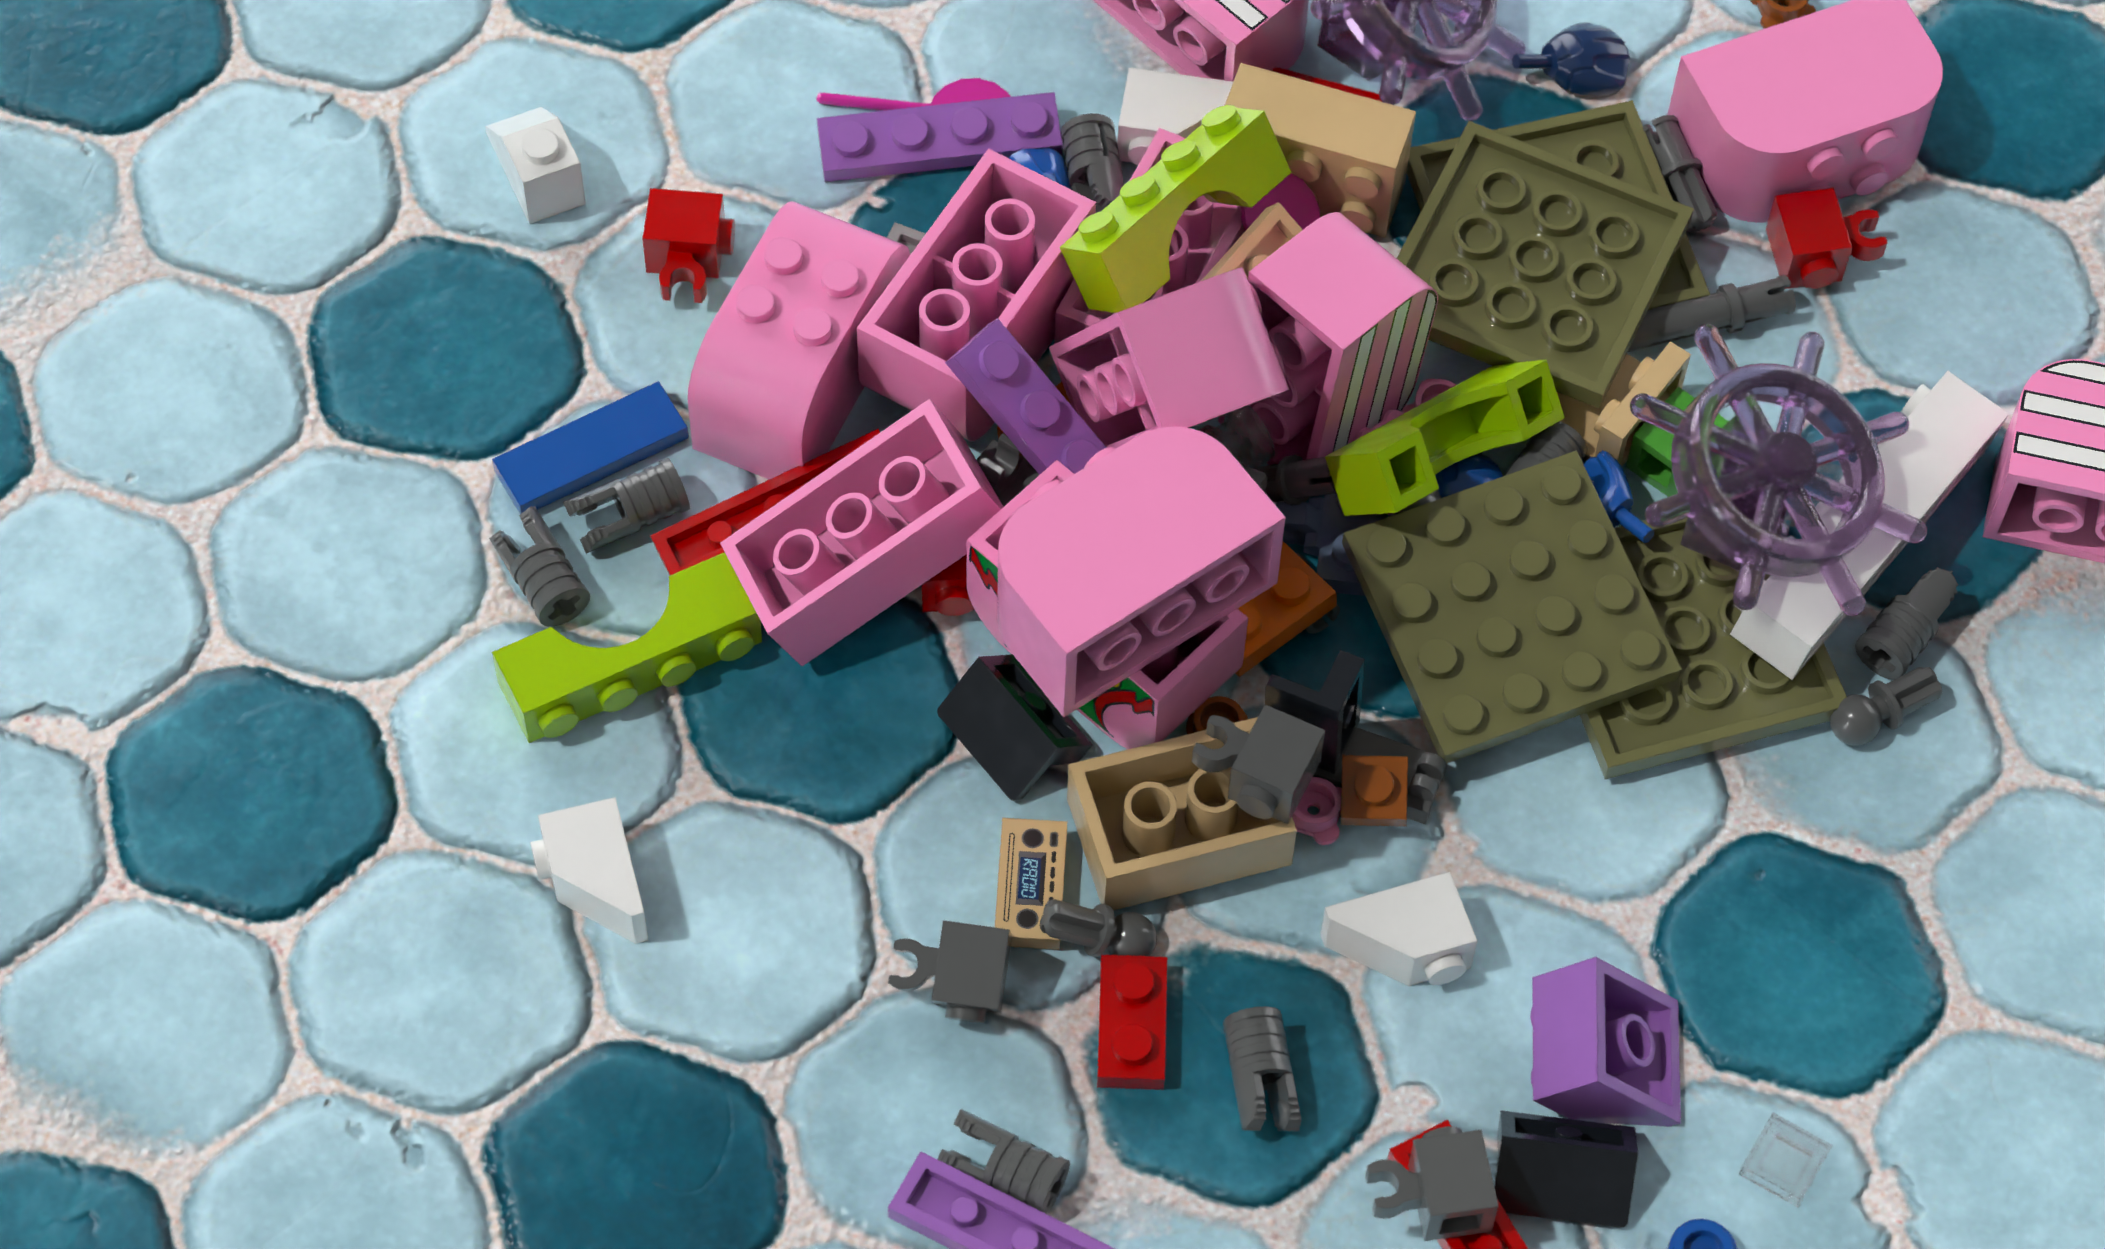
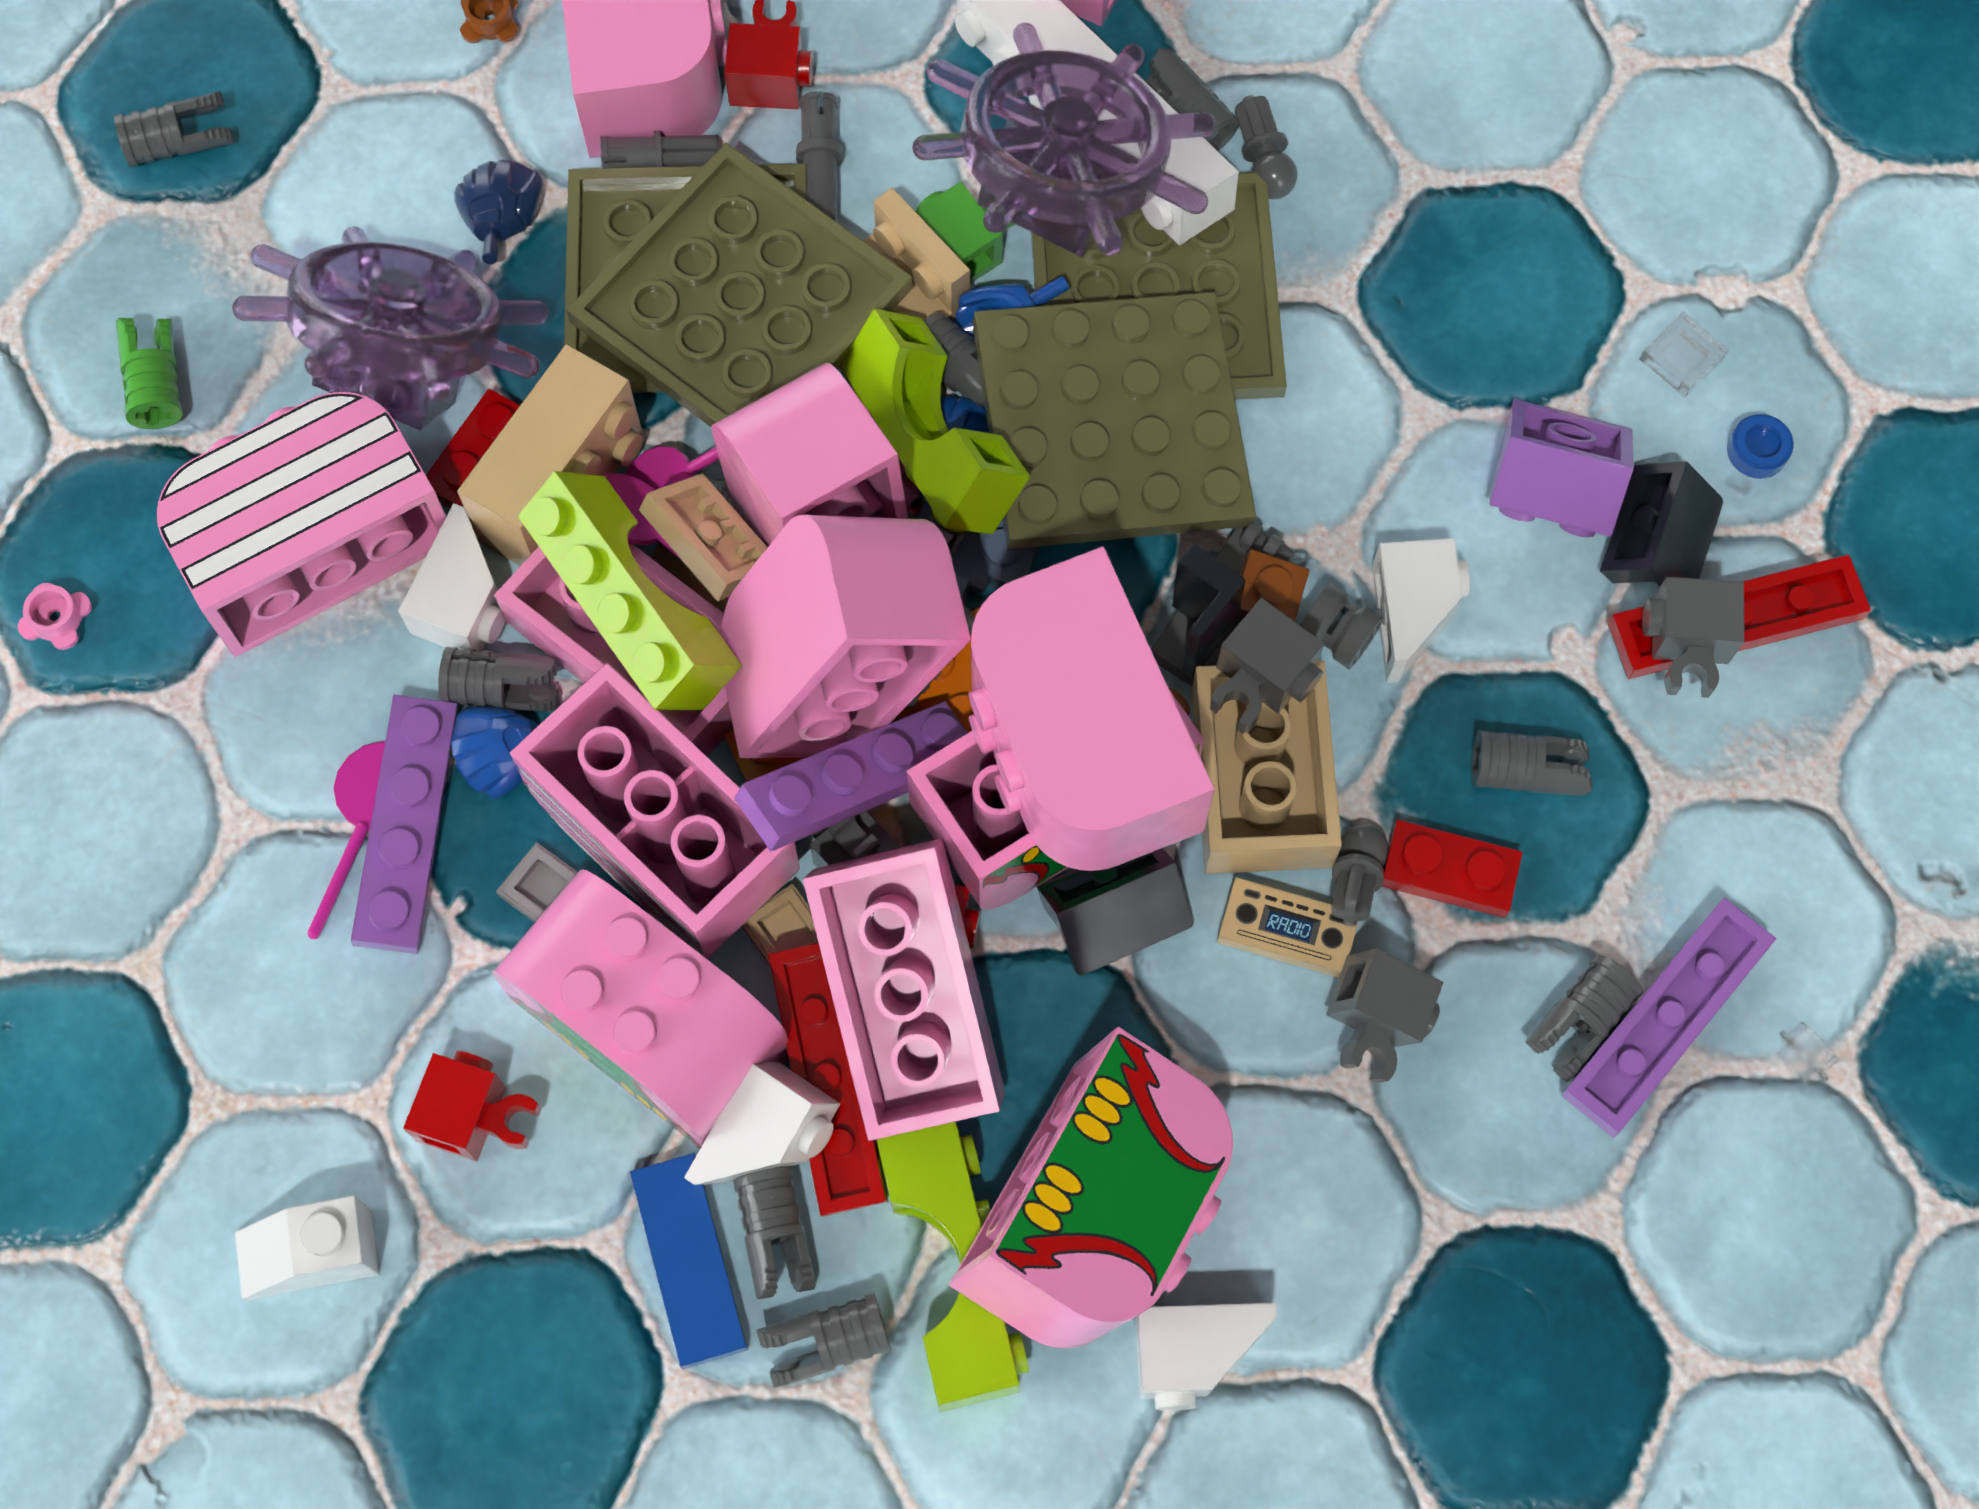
camera: 75 degrees left, 10 degrees up
none -> white slope [684,1062,840,1185]
none -> brick [949,1027,1233,1348]
none -> dark grey wheel [1300,583,1384,670]

